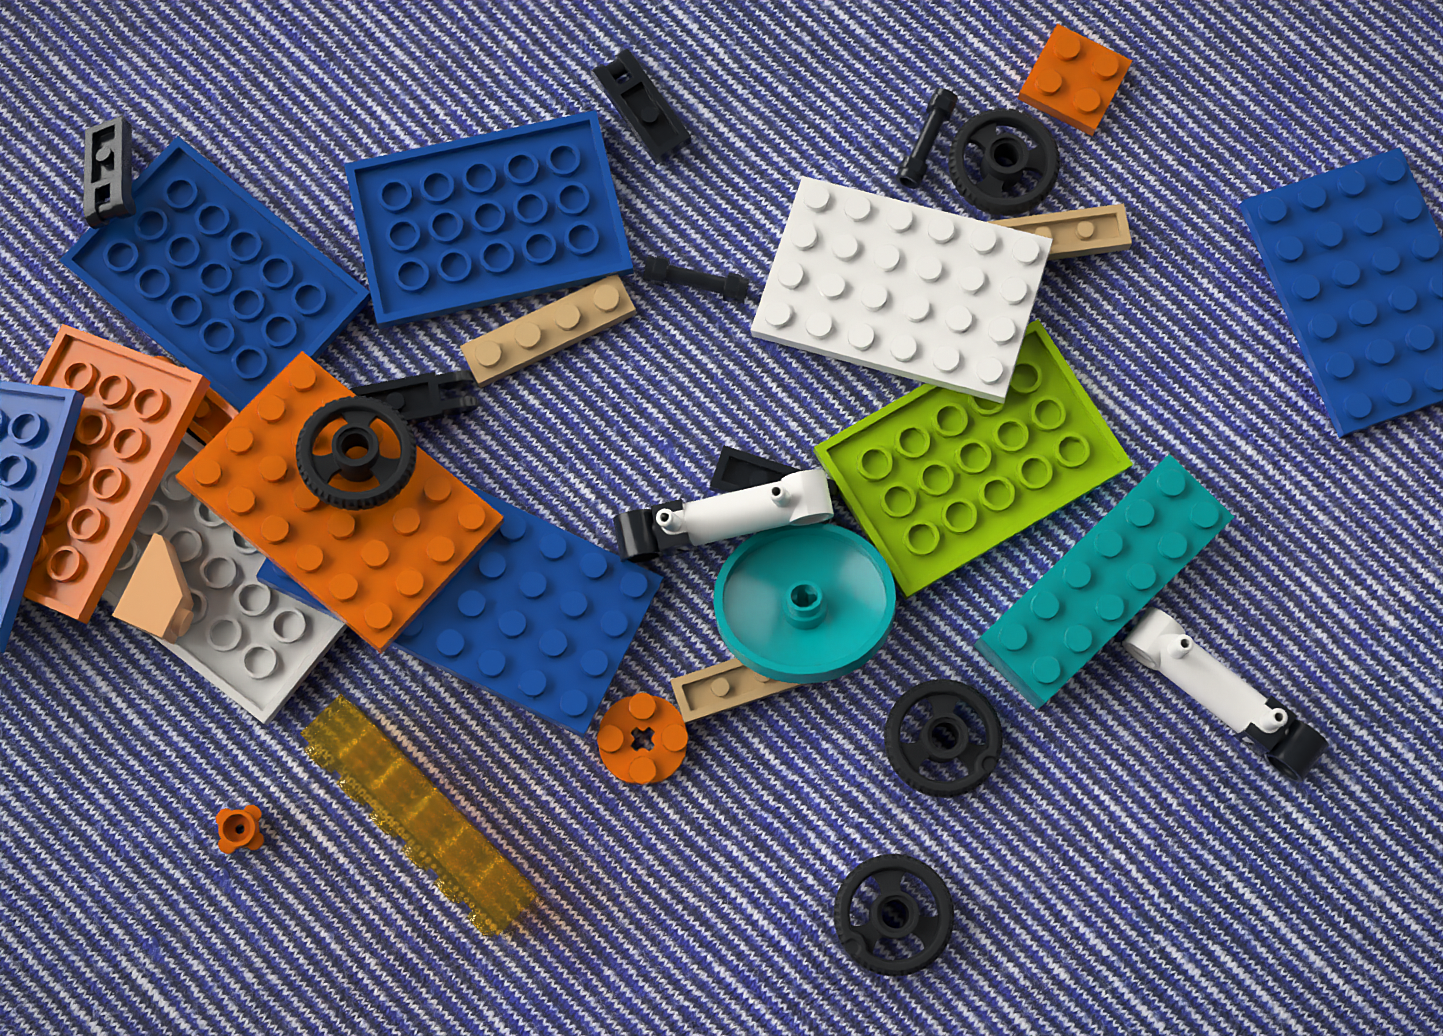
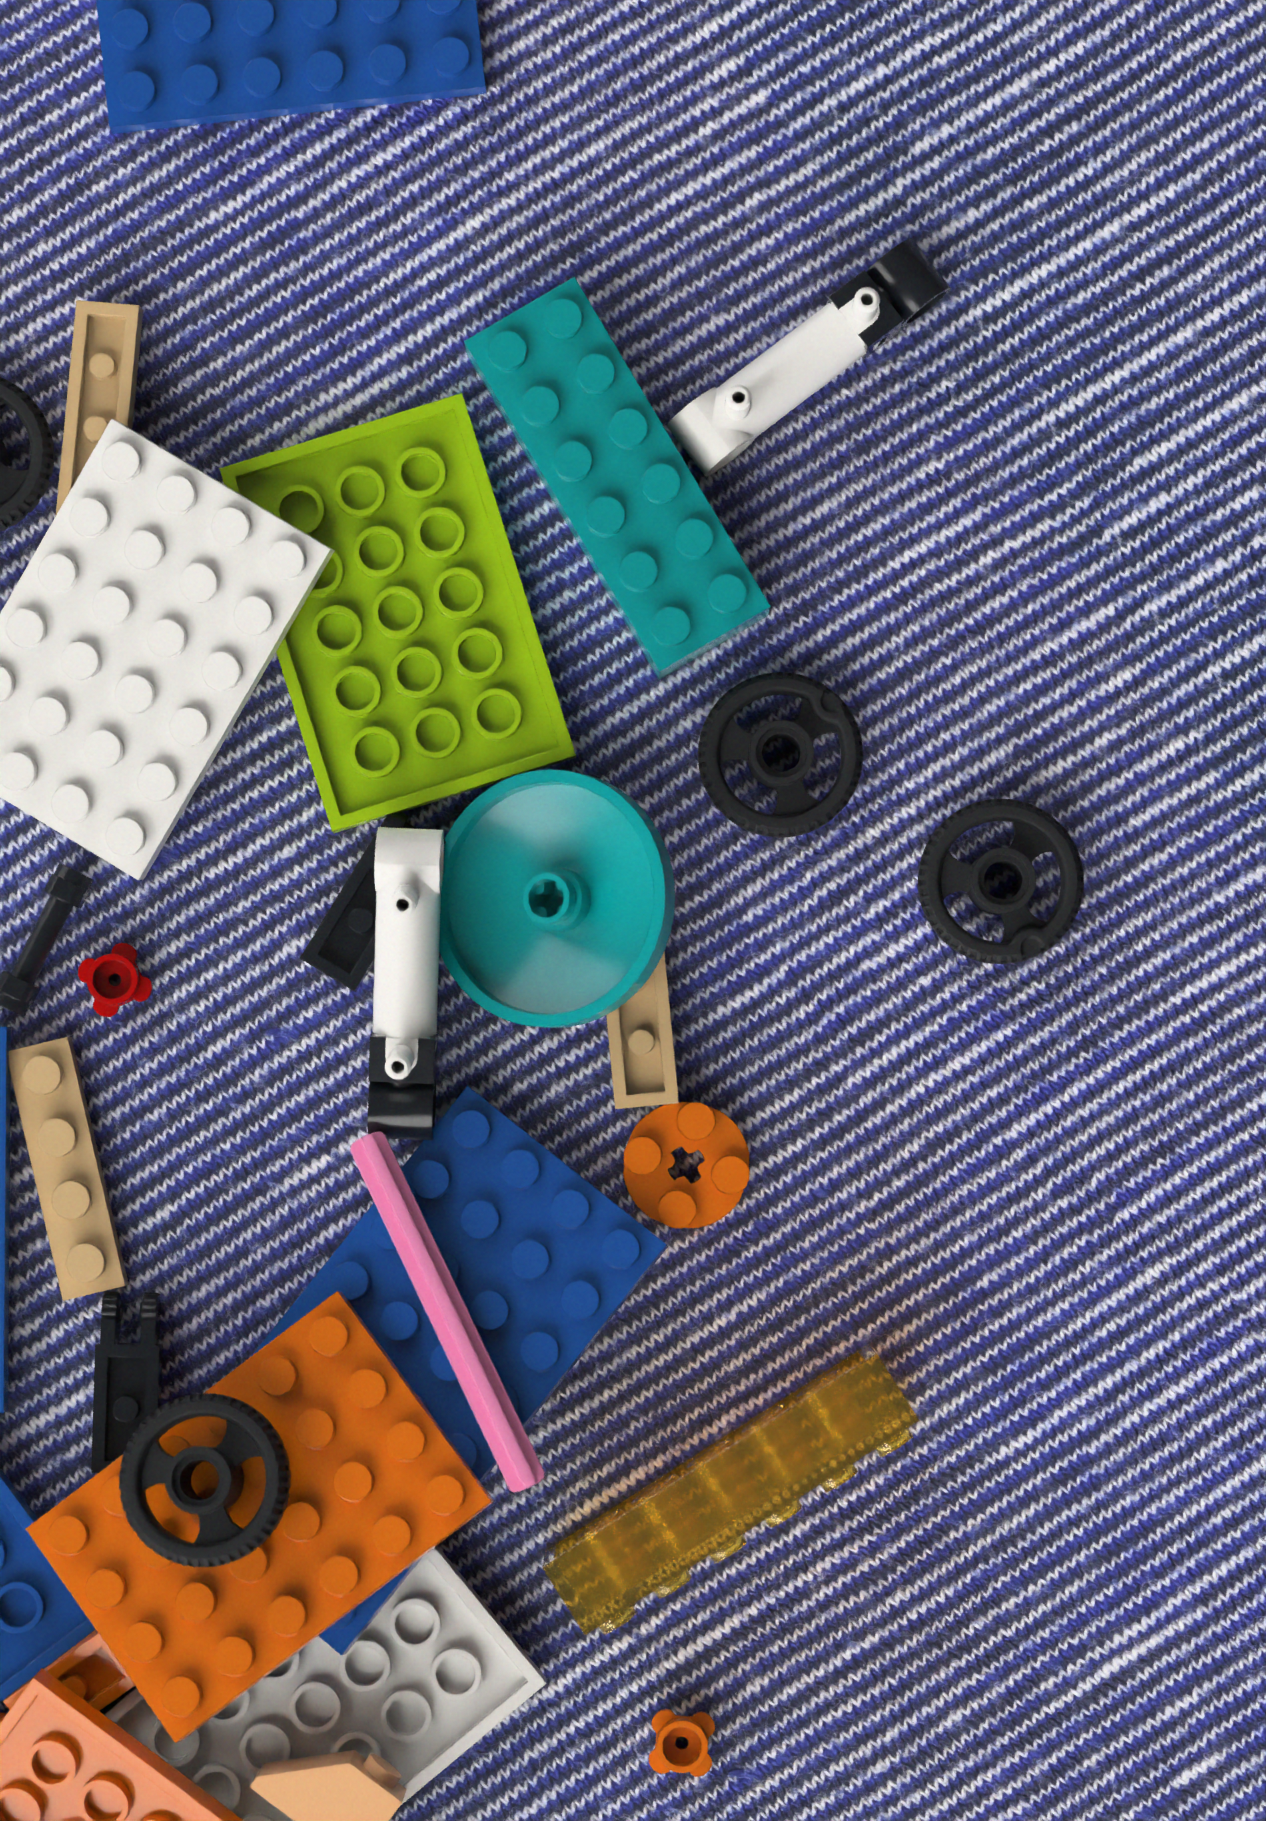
camera: 75 degrees left, 10 degrees up
none -> red plate [78,943,153,1017]
none -> bright pink axle [350,1131,545,1493]

